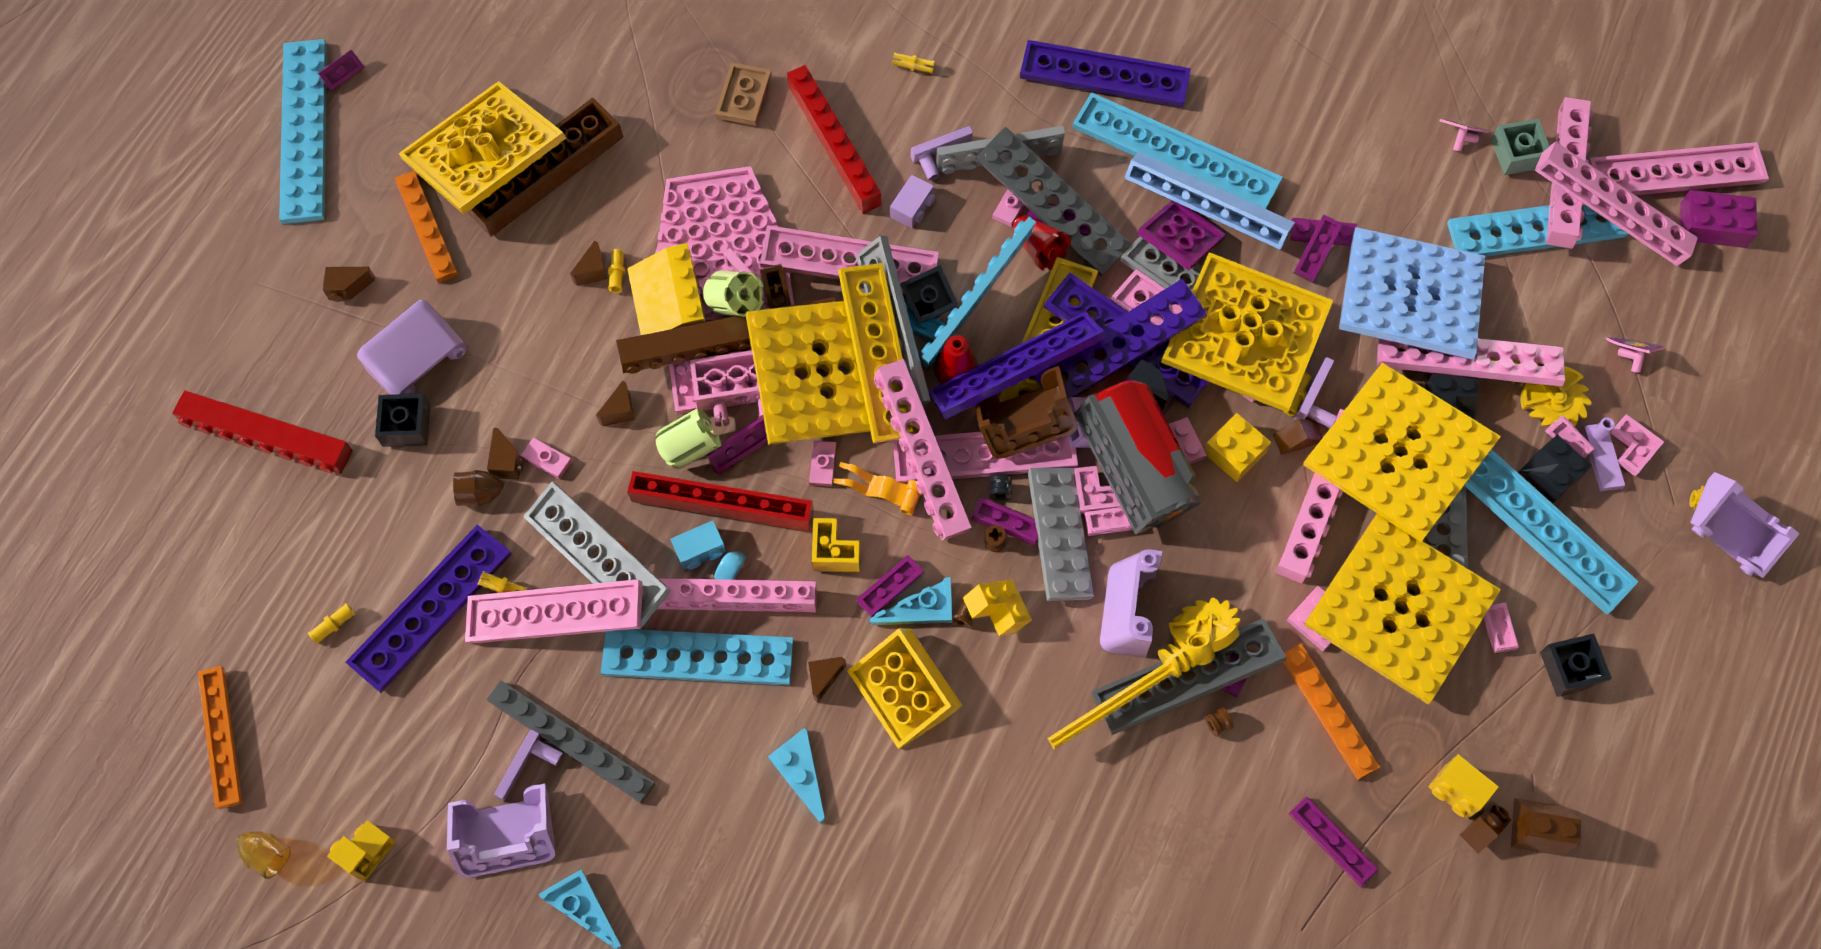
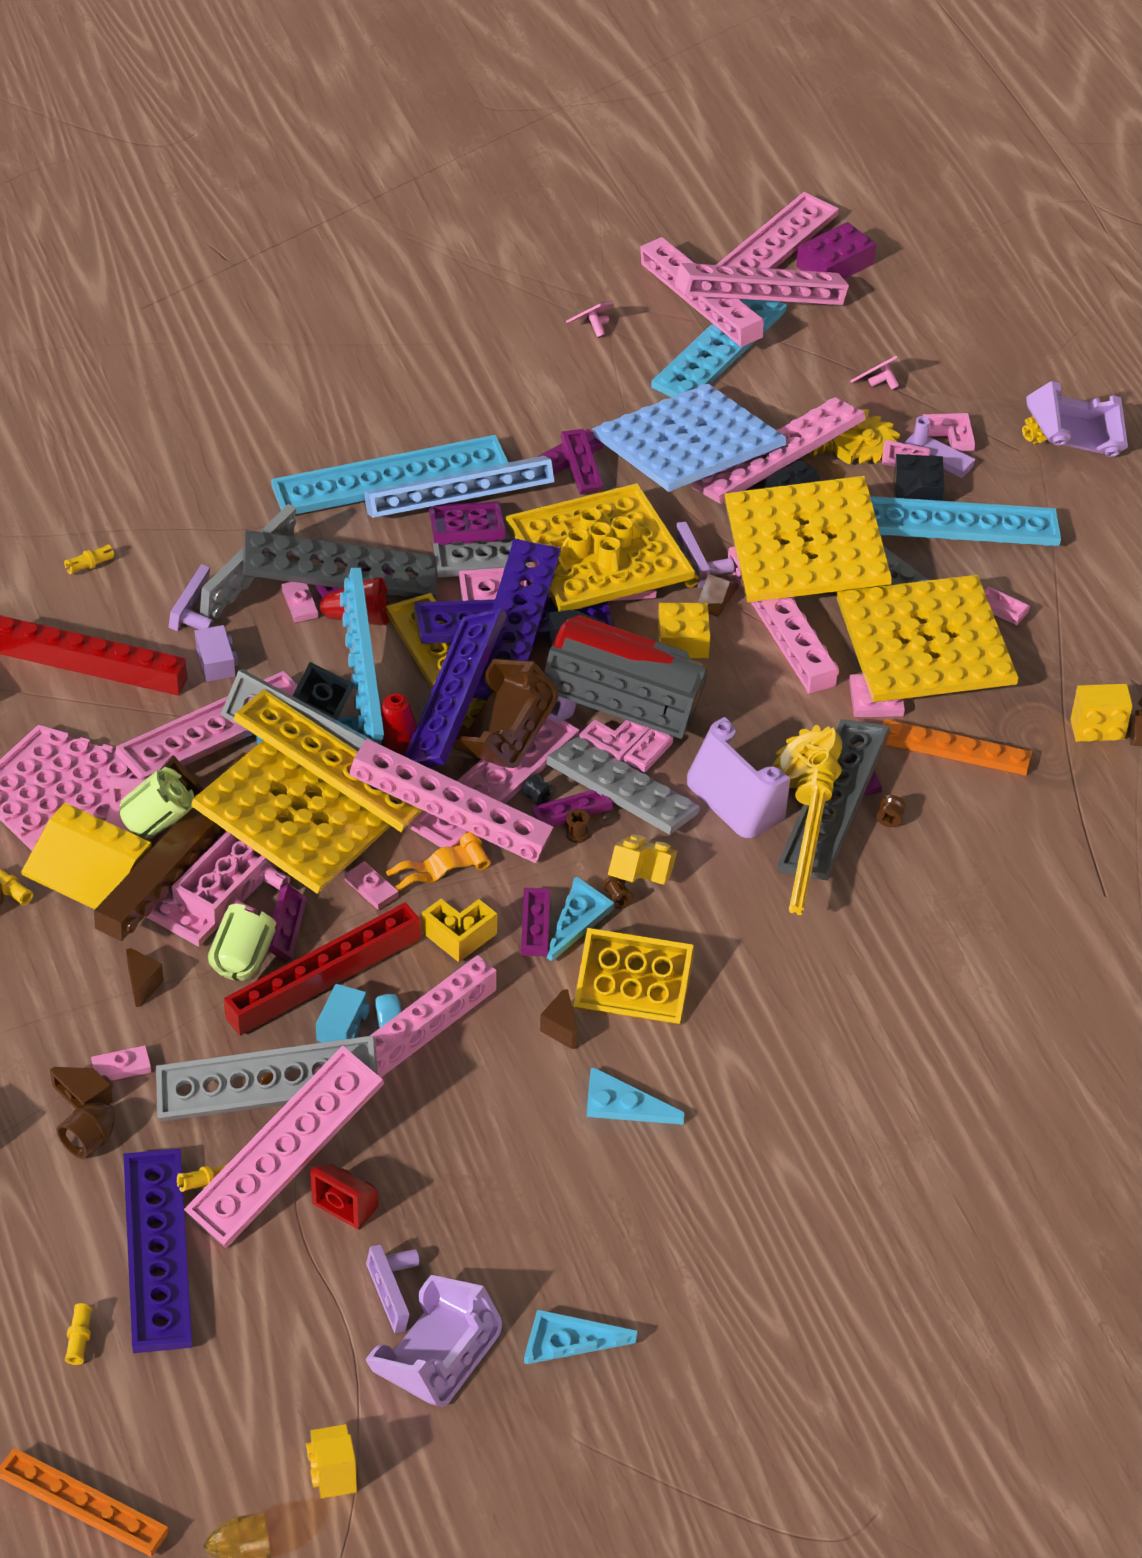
camera: 50 degrees left, 20 degrees down
dark grey plate [486,680,655,804] -> none
medium azure plate [601,629,794,686] -> none
dark purple plate [1020,40,1191,107] -> none
magenta tile [1289,796,1379,887] -> none
sand green brick [1491,118,1549,175] -> none
black slope [1540,634,1612,697] -> none
none -> red slope [310,1164,378,1230]

